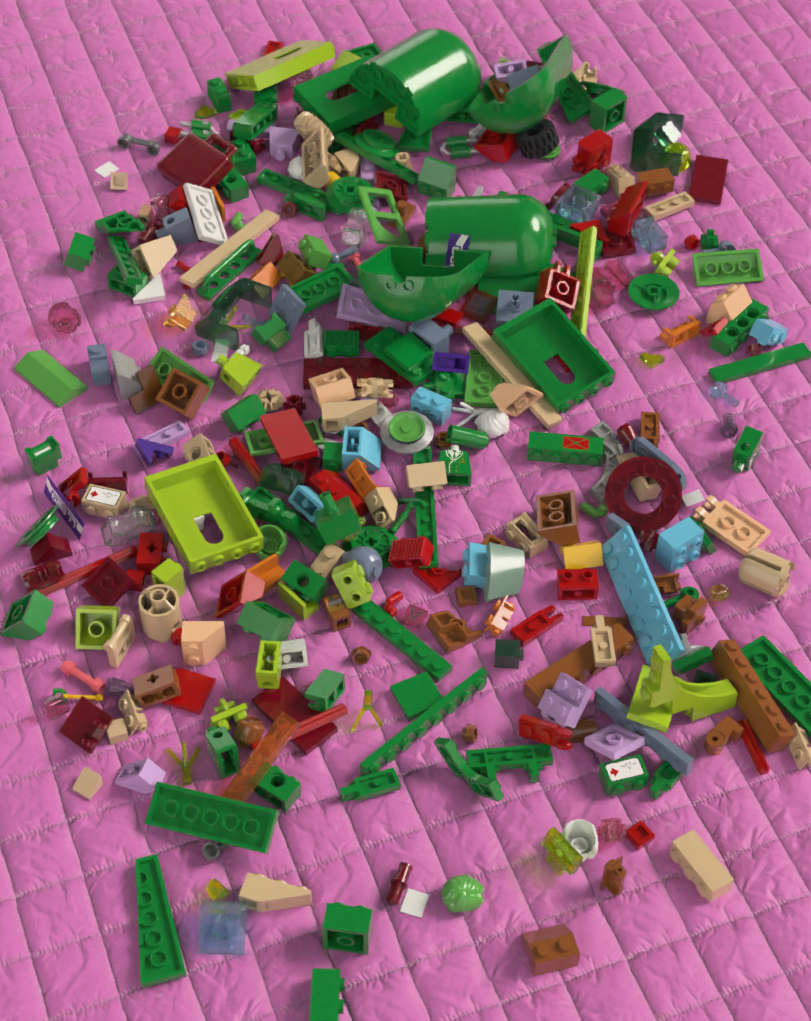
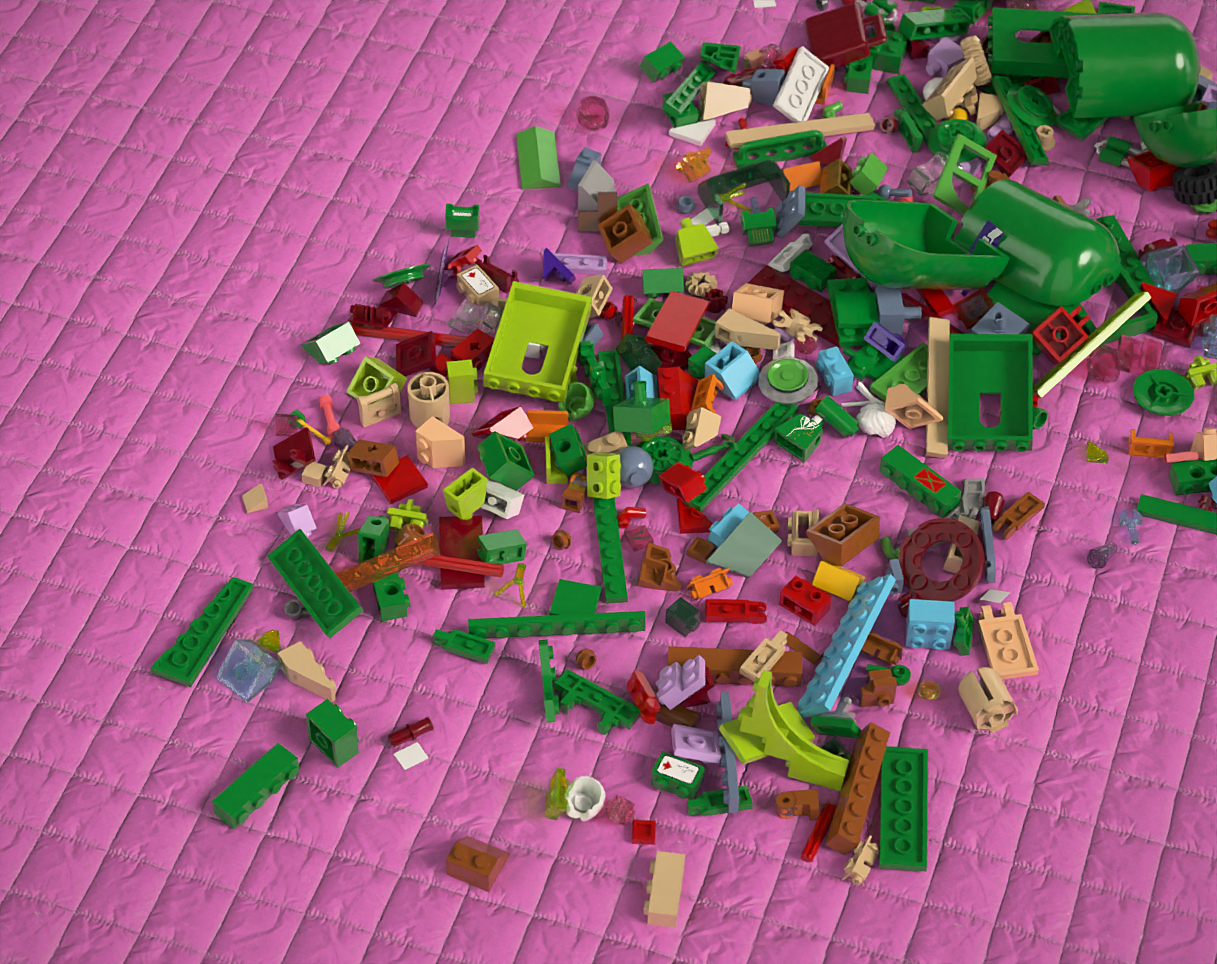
camera: 40 degrees right, 0 degrees up
tan tile [110,172,128,190] -> none
tan brick [405,461,447,493] -> none
green slope [417,156,456,198] -> none
bright green hair [441,874,484,913] -> none
dark orange hinge [600,856,626,895] -> none
green torso [731,426,763,473] -> none

